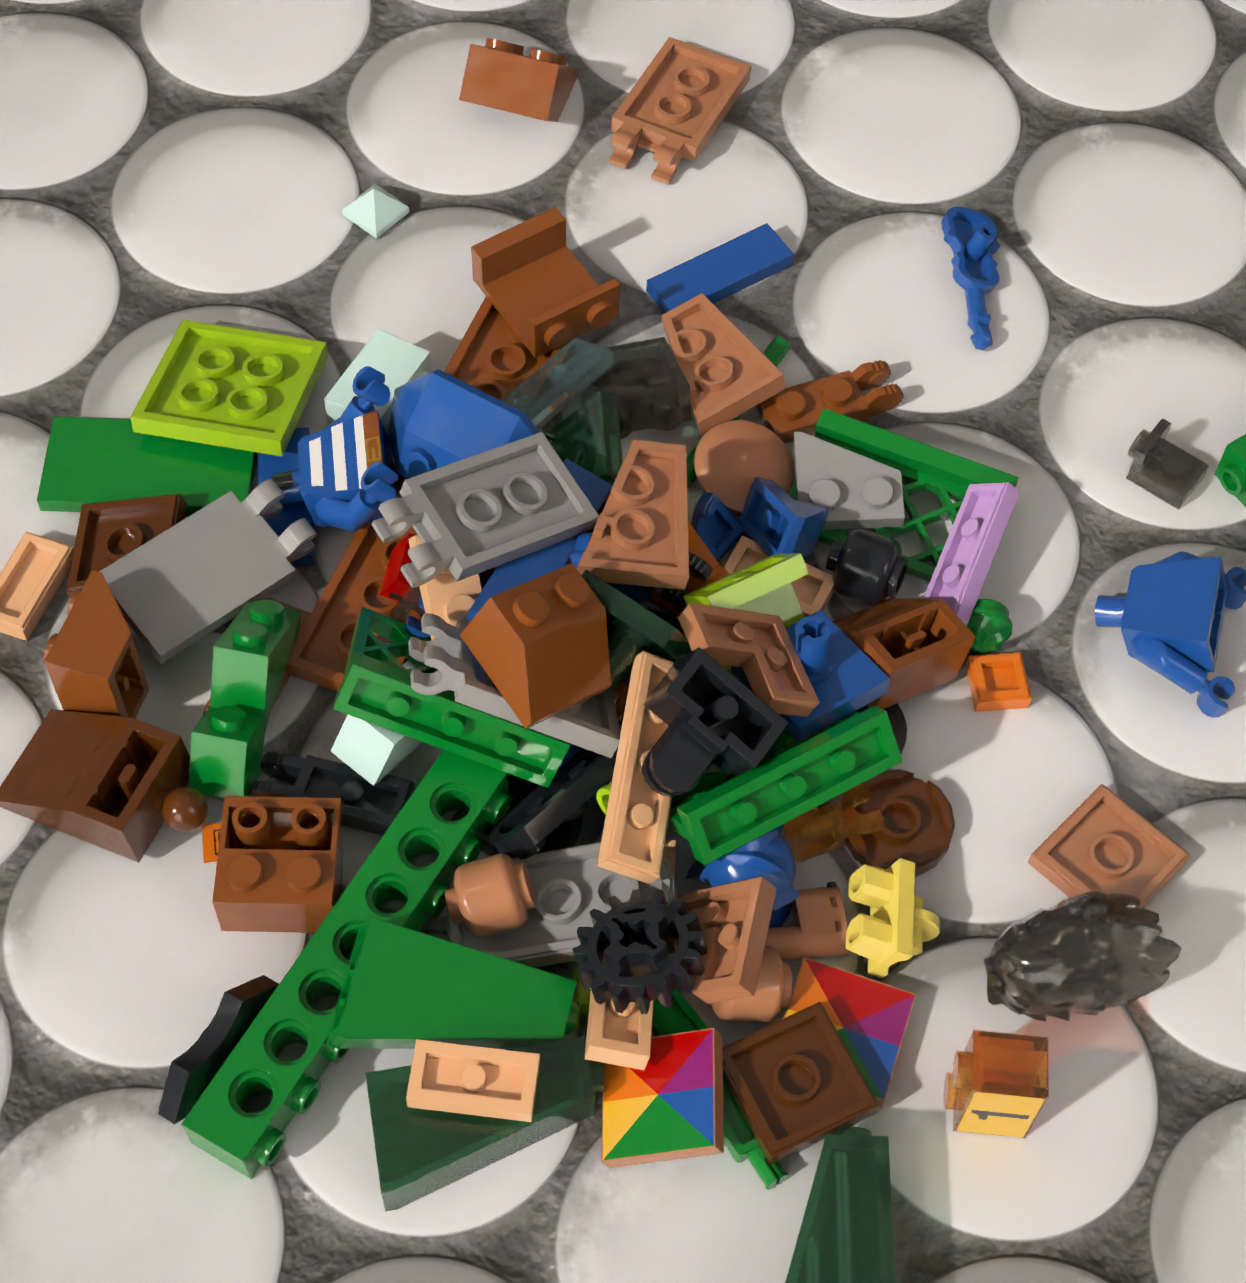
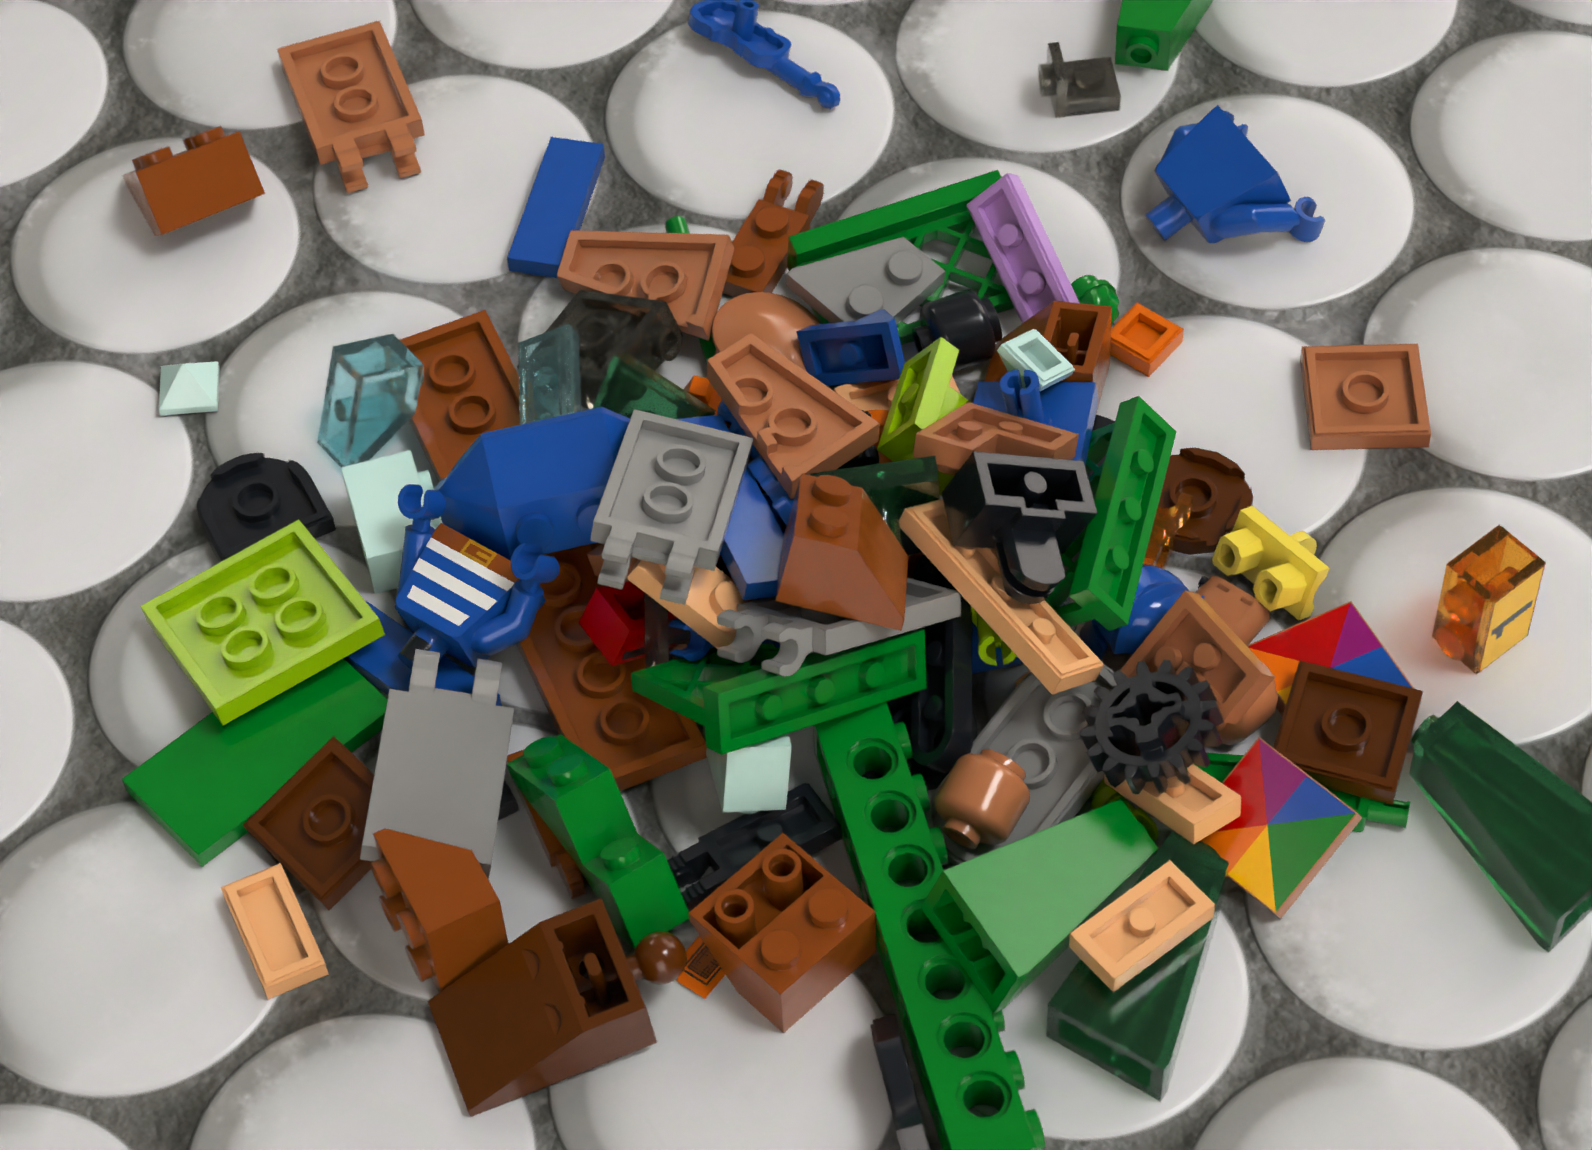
camera: 40 degrees left, 5 degrees down
dark orange panel [471,207,620,358] -> none
clear smoke head [984,891,1182,1022] -> none
none -> black tile [197,453,336,563]
none -> clear light blue slope [317,334,424,467]
none -> light aqua slope [997,329,1075,391]

